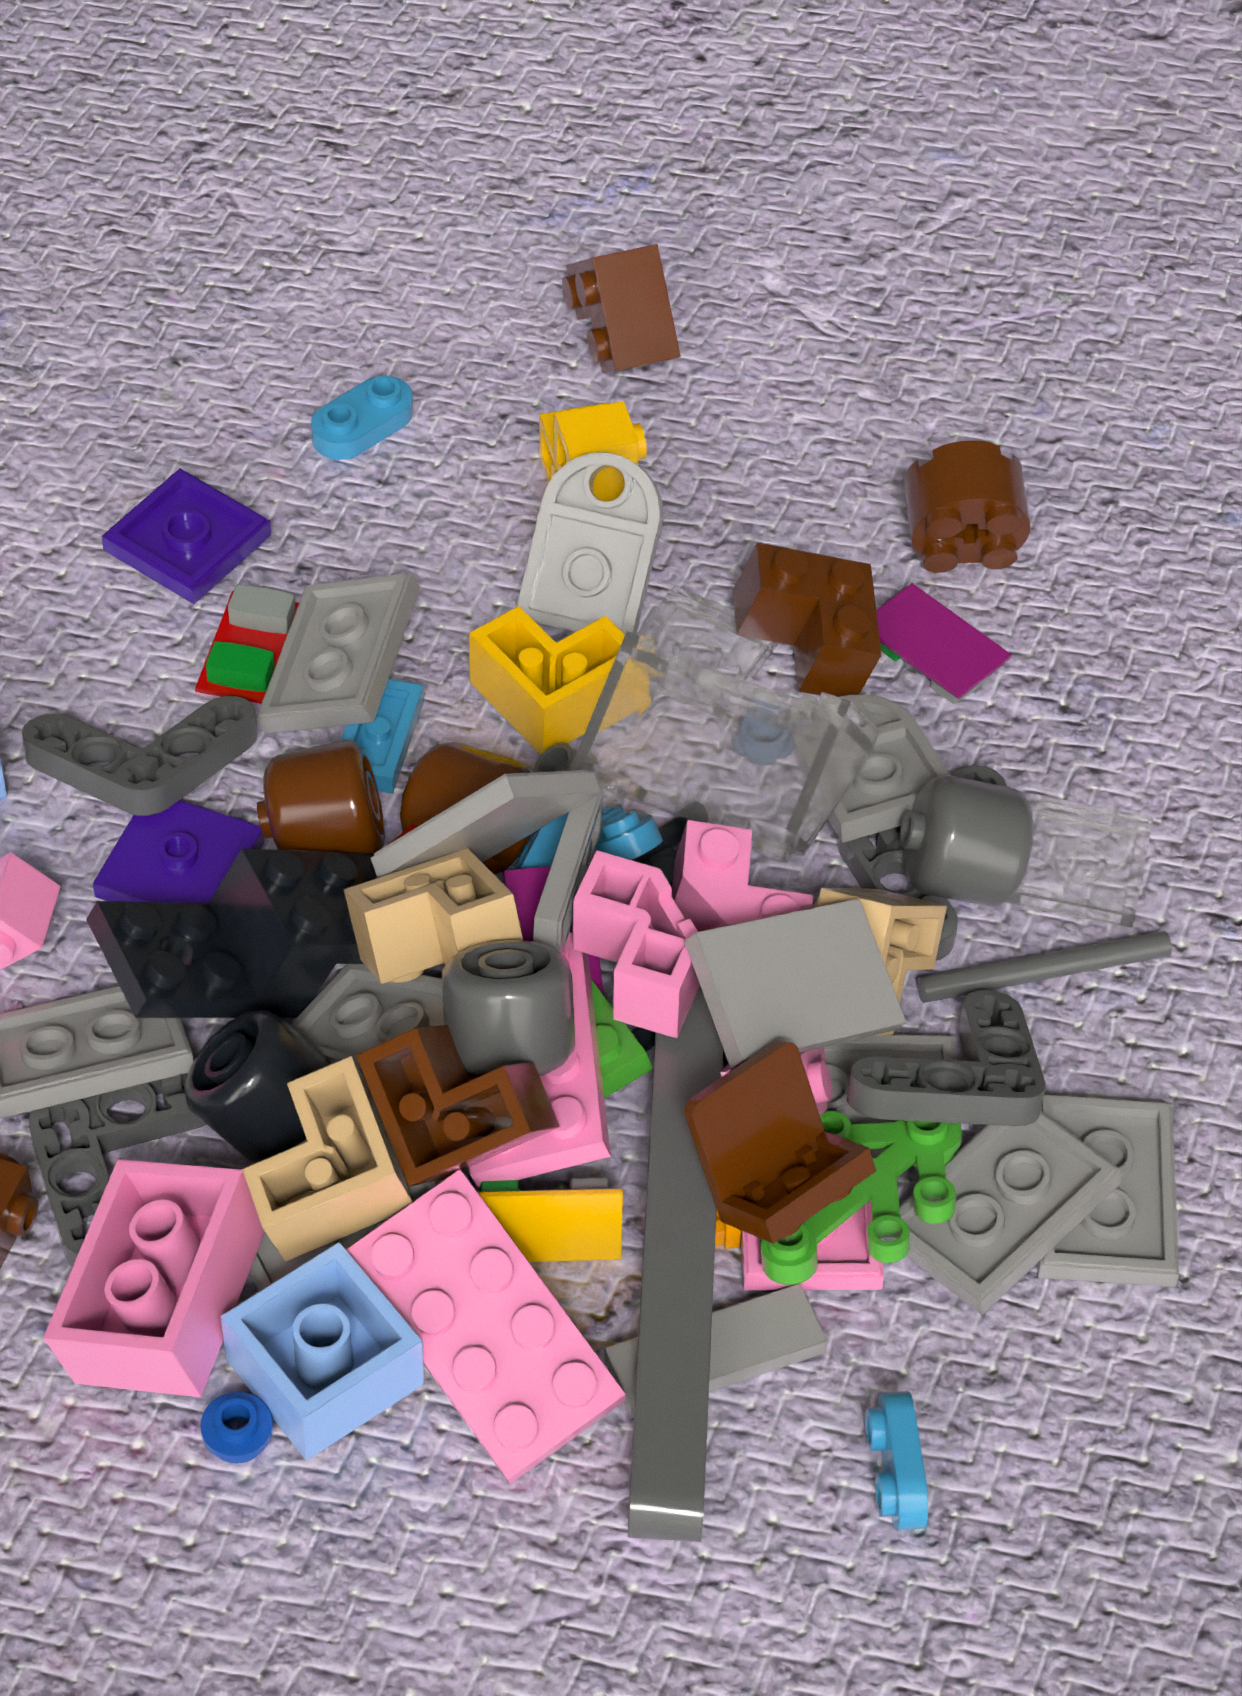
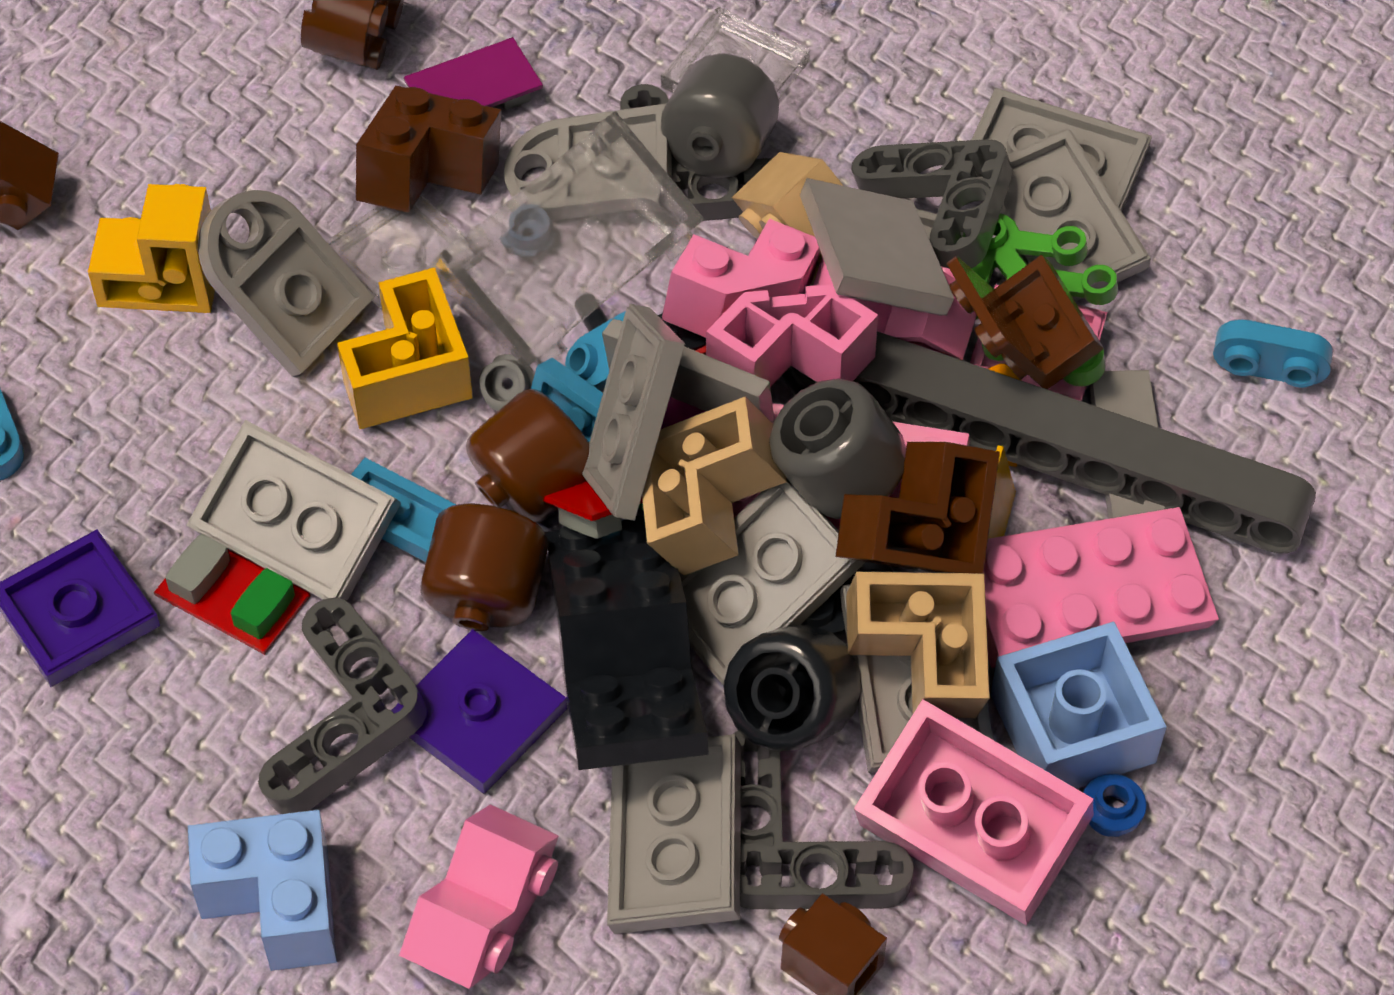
camera: 70 degrees left, 5 degrees up
dark grey bar [917,931,1172,1003] -> none

